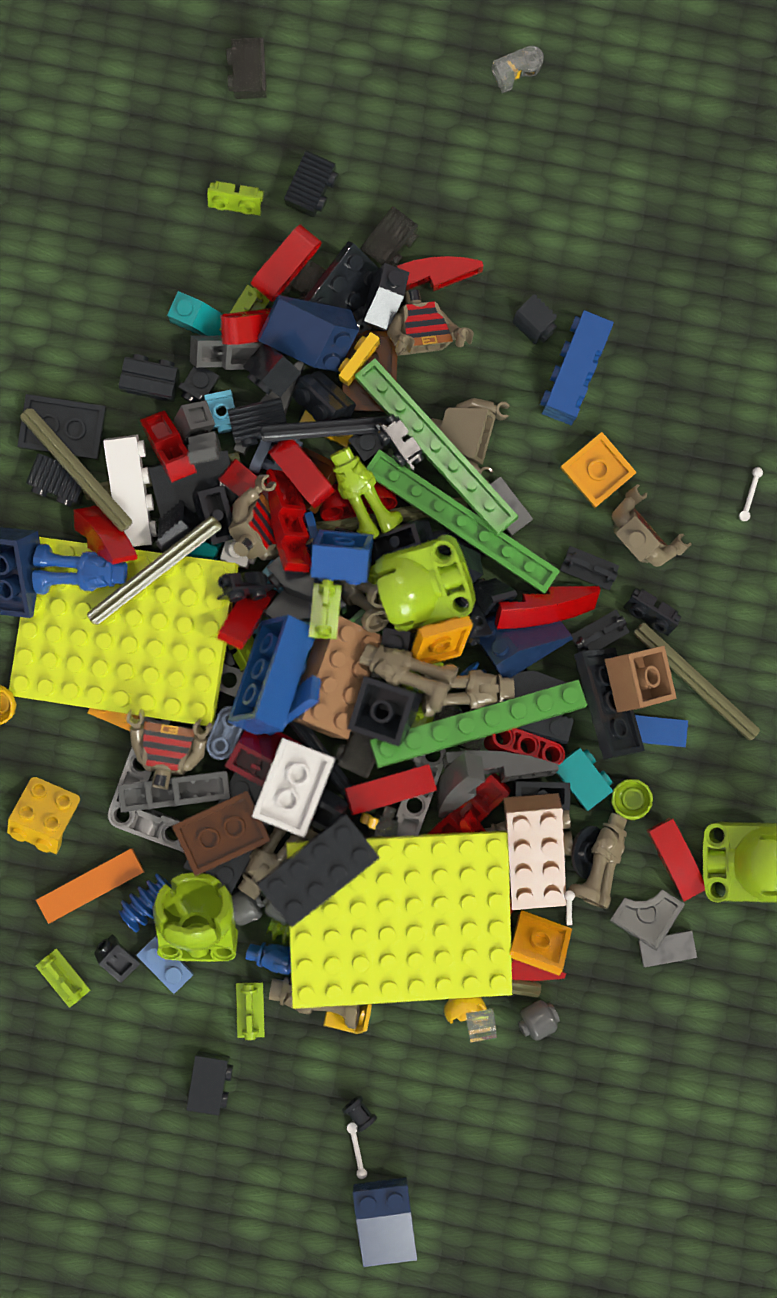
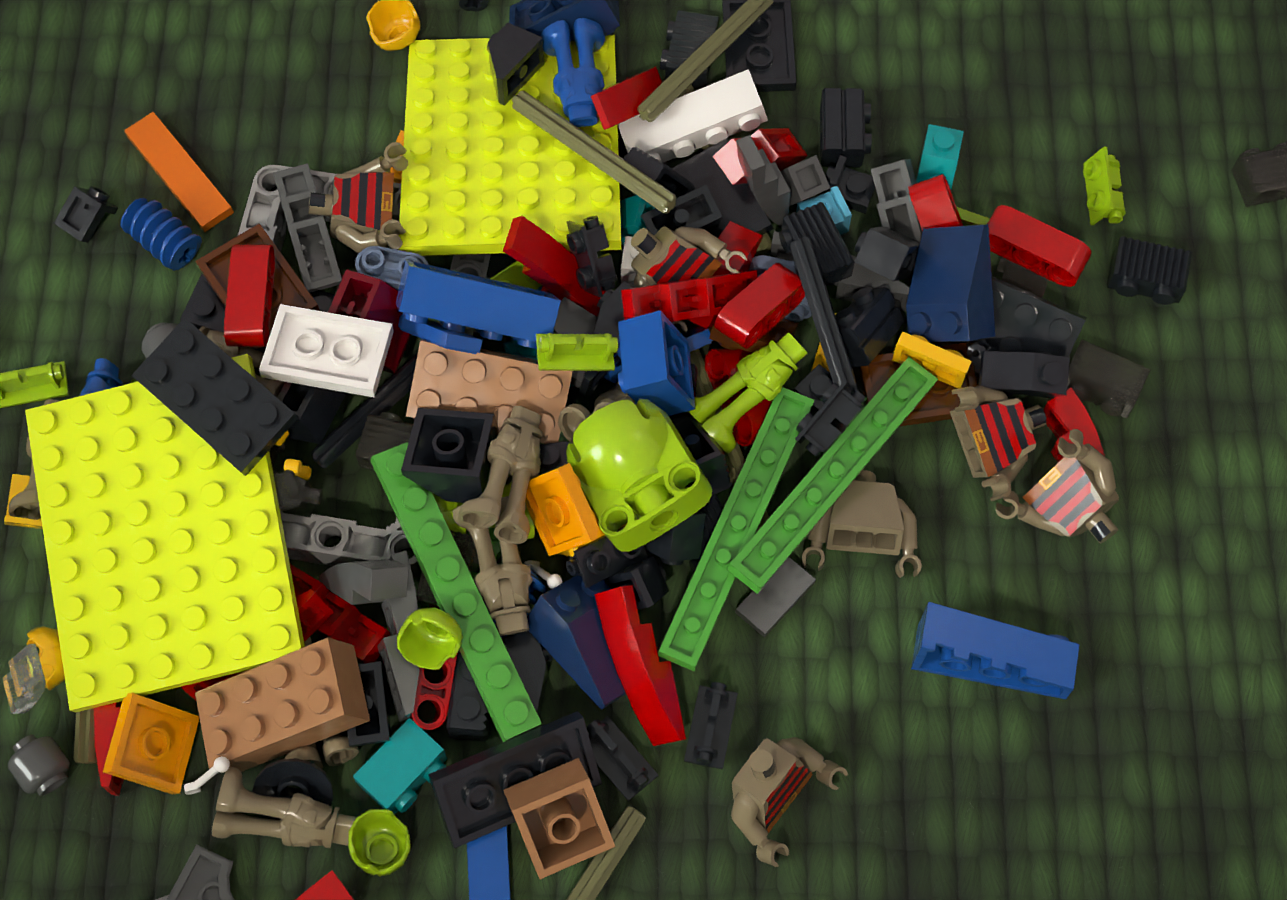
camera: 80 degrees right, 20 degrees down
yellow bracket [7,777,80,854] -> none
lime hinge [36,949,91,1008] -> none
medium blue plate [136,935,194,994] -> none
lime piece [153,873,238,962] -> none
red slope [344,764,437,815] -> none
black brick [513,295,557,345] -> none
light orange plate [560,432,637,508] -> none
black hinge [623,588,682,636] -> none
none -> red beam [224,244,275,347]
none -> lime hair [397,607,463,670]
none -> black slope [487,22,544,106]
none -> white hinge [524,560,562,589]
none -> torso [996,429,1119,544]

